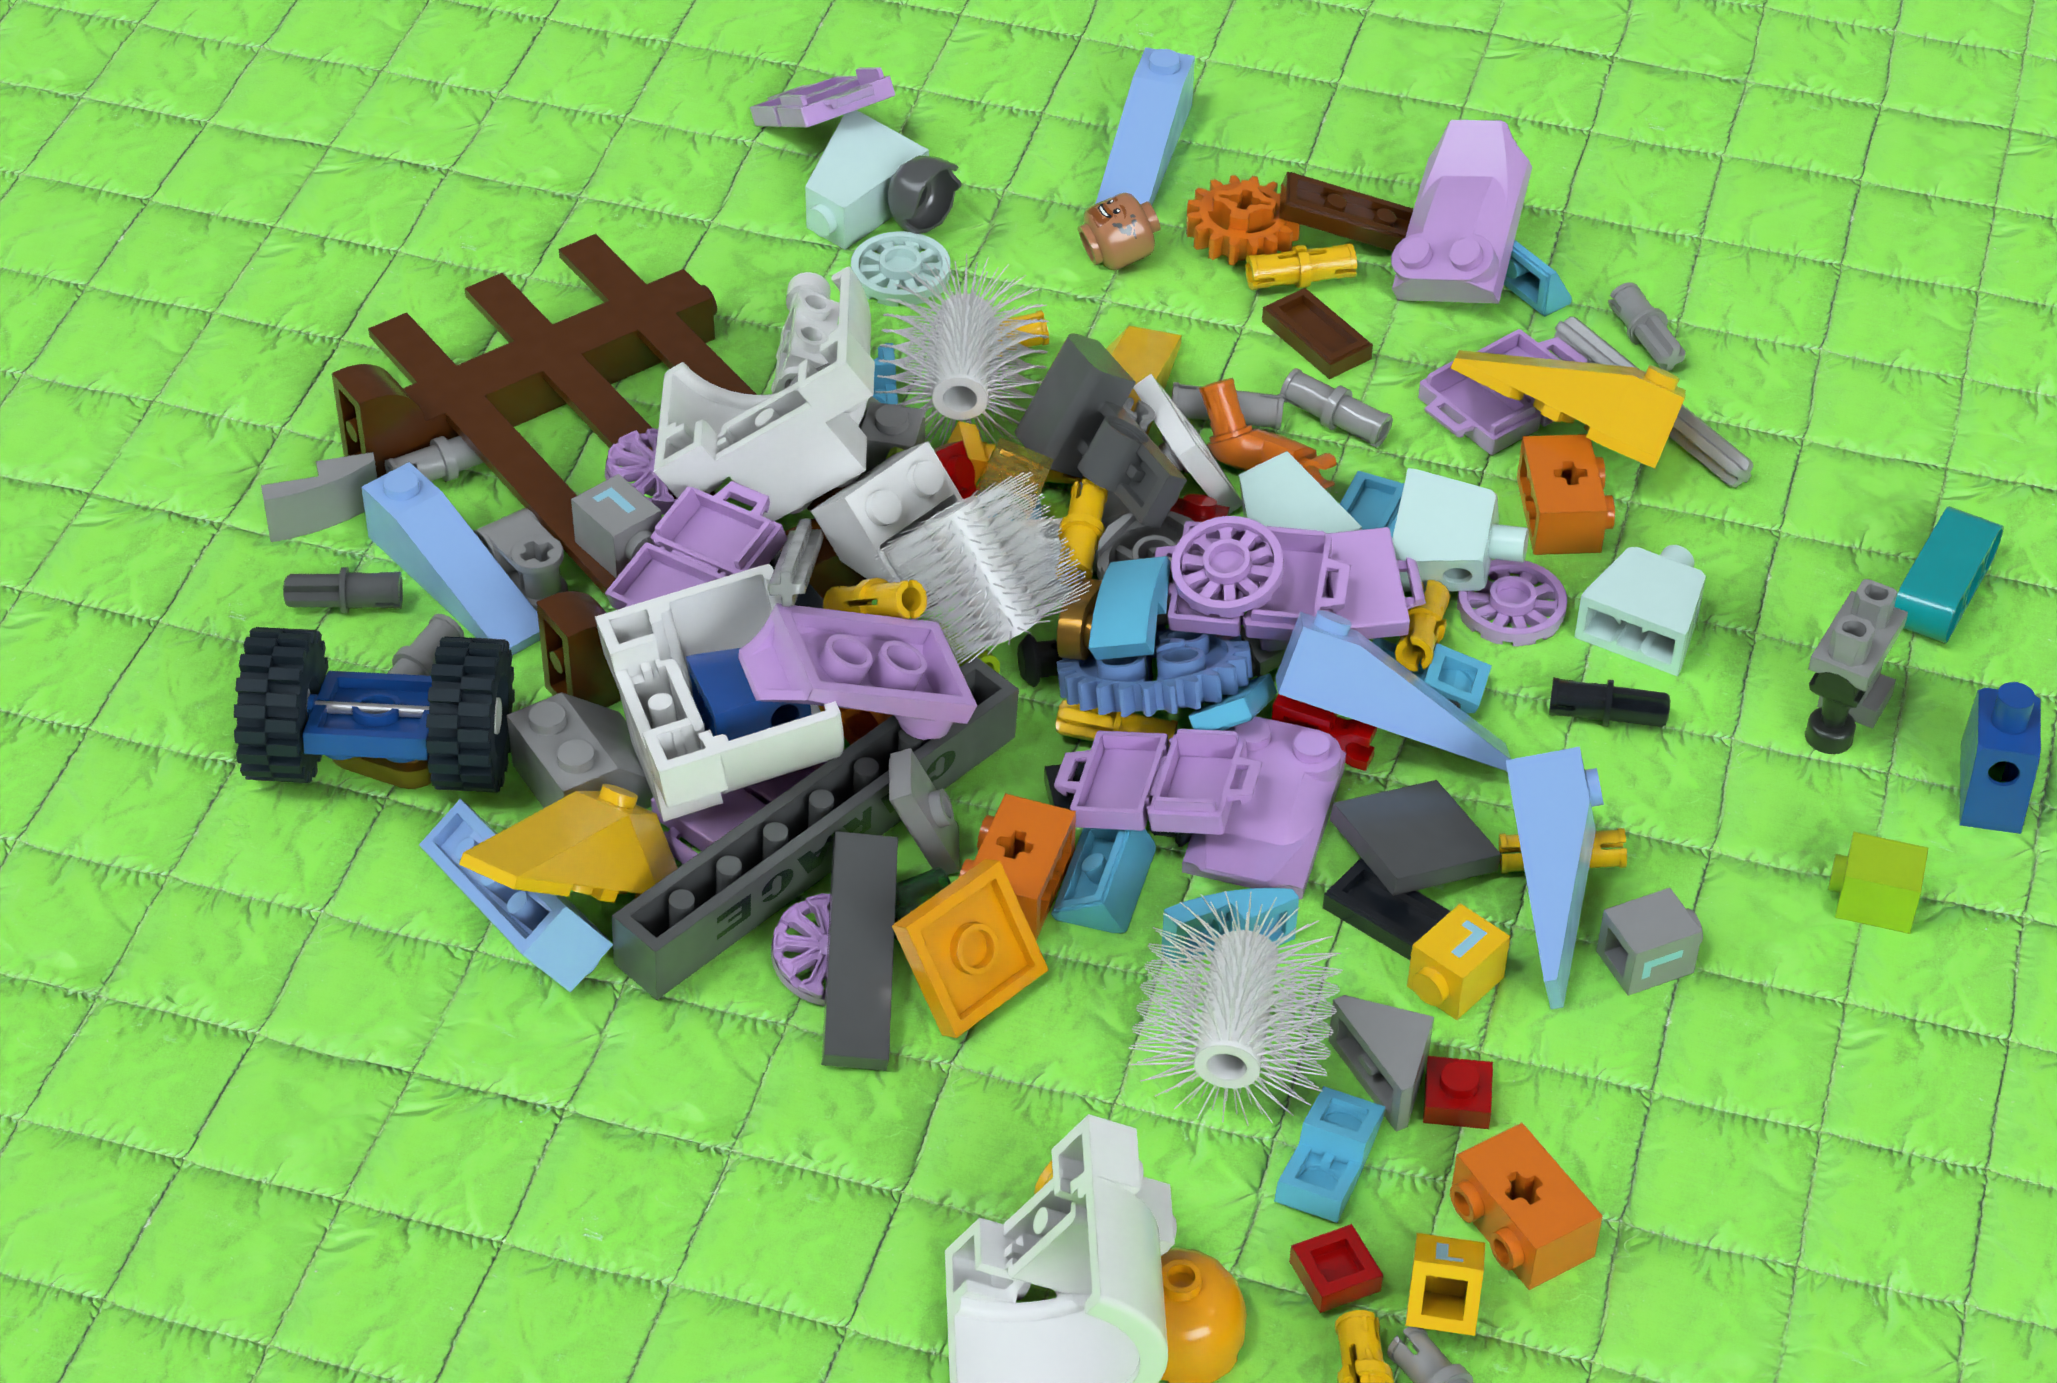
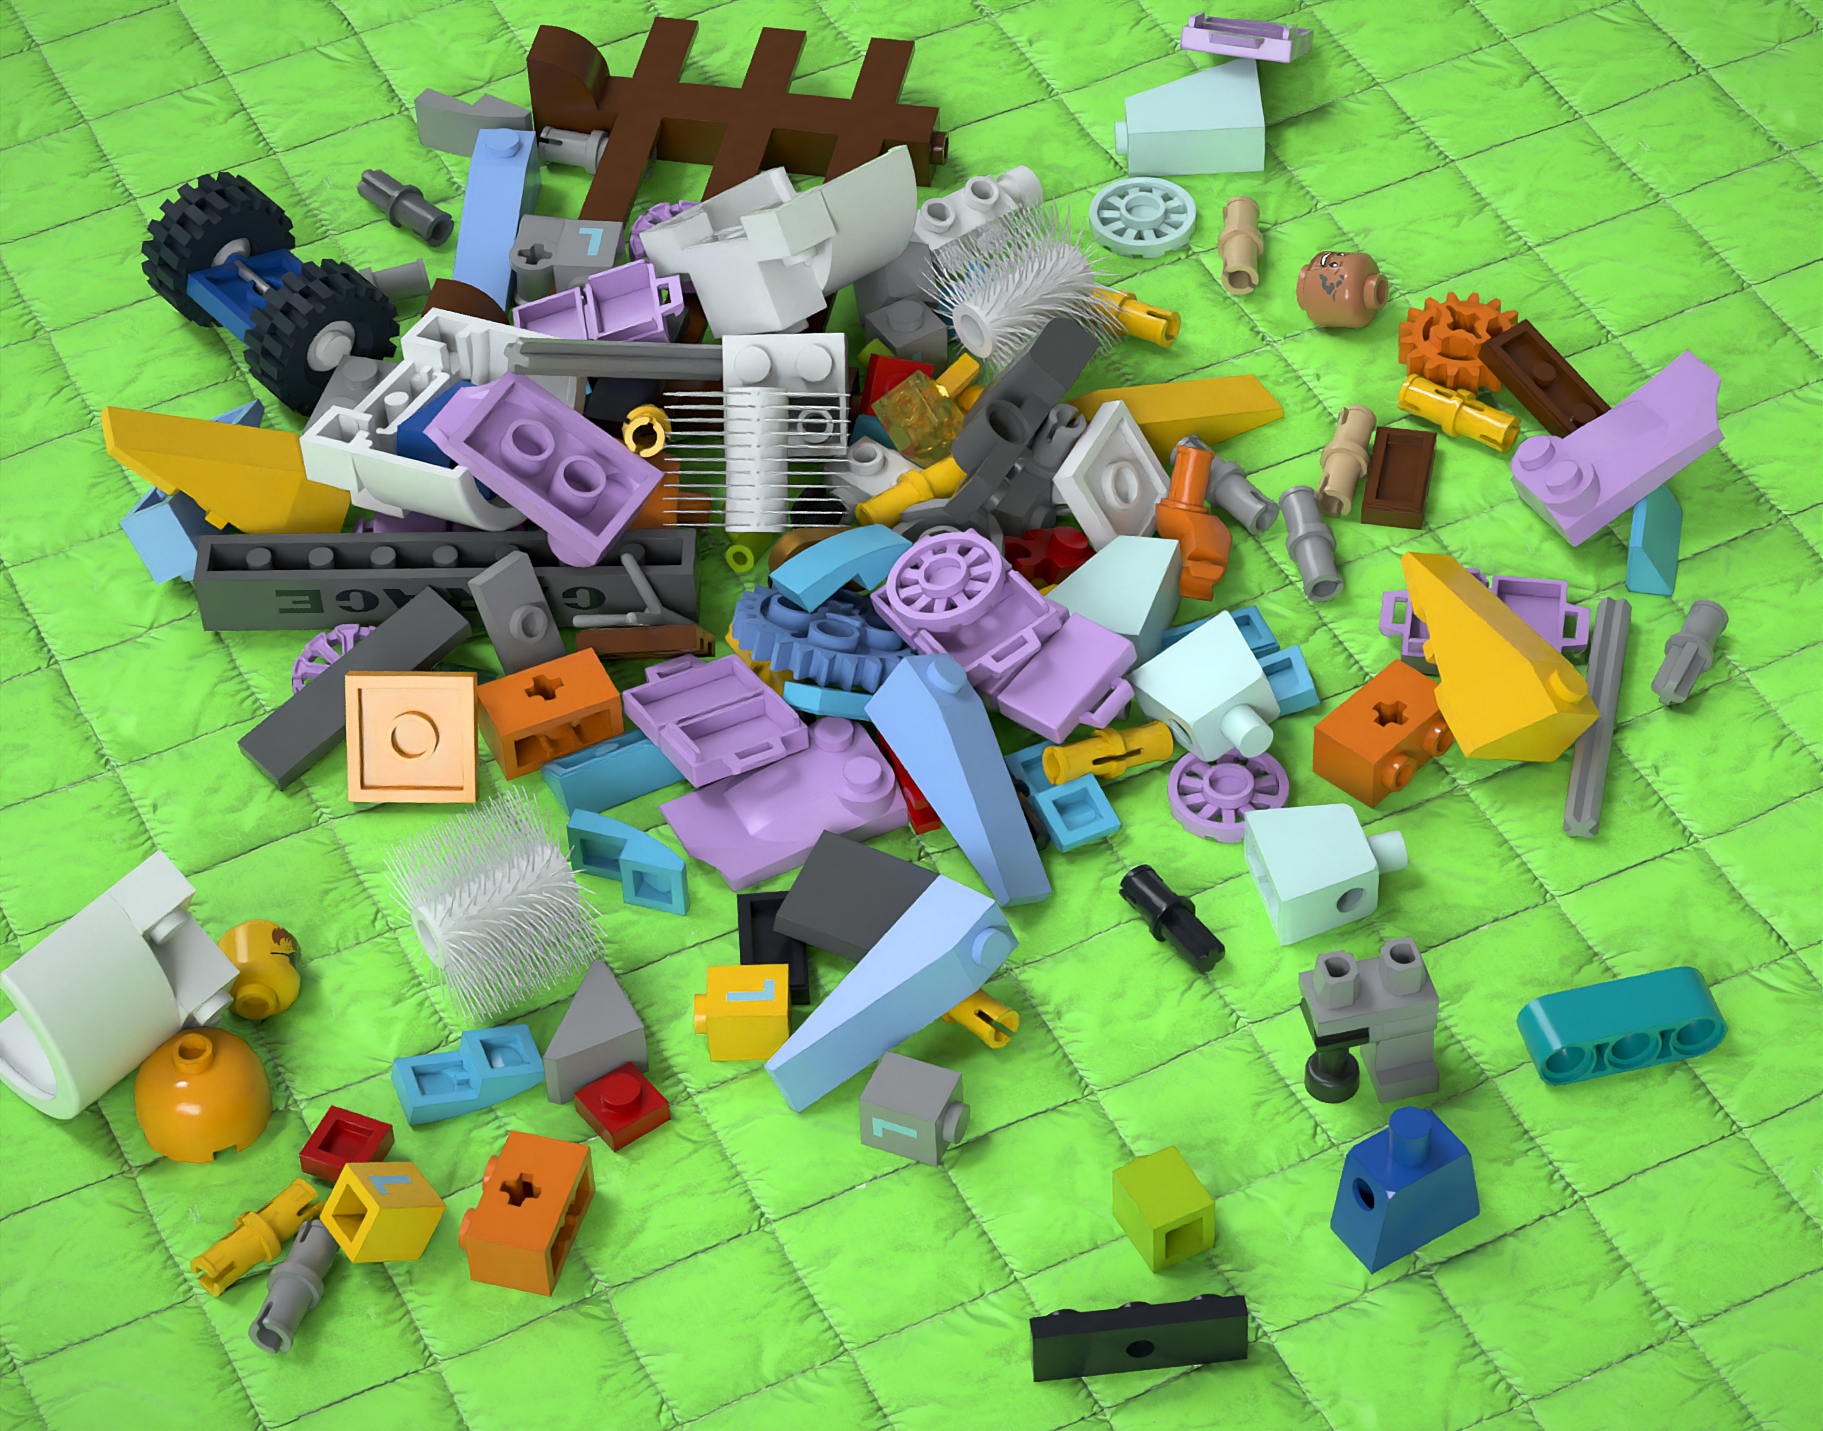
camera: 50 degrees right, 0 degrees up
dark grey hair [888,155,962,234] -> none
light blue slope [1095,47,1195,205] -> none
none -> light grey plant [573,553,702,628]
none -> reddish brown tile [576,624,715,663]
none -> tile [1029,1294,1248,1382]
none -> tan pin [1217,196,1264,295]
none -> tan pin [1315,404,1377,518]

